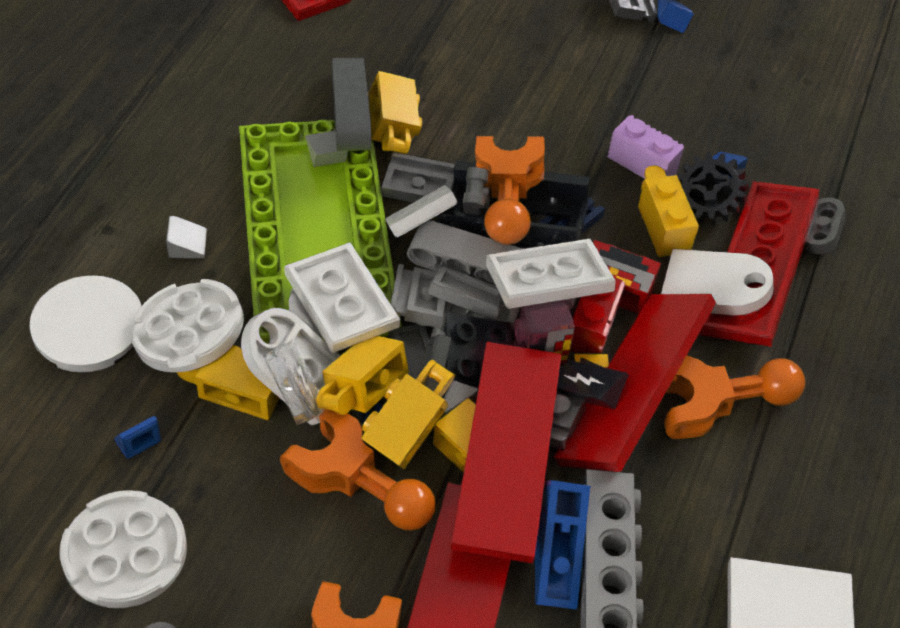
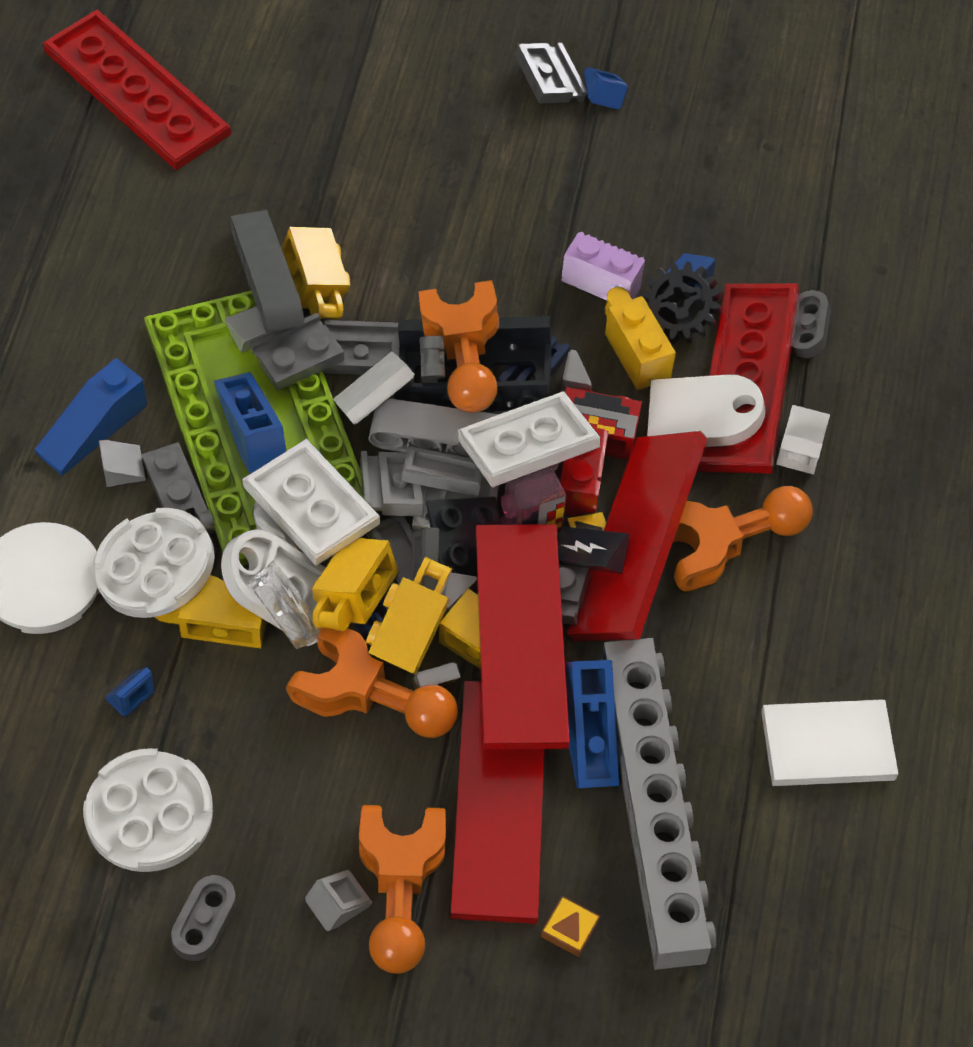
camera: 10 degrees left, 5 degrees up
none -> blue slope [35,358,147,476]
none -> flat silver plate [142,442,216,534]
none -> blue slope [214,372,286,474]
none -> flat silver plate [250,313,344,391]
none -> light grey tile [412,662,460,690]
none -> light grey slope [561,350,592,392]
none -> white brick [776,405,830,474]

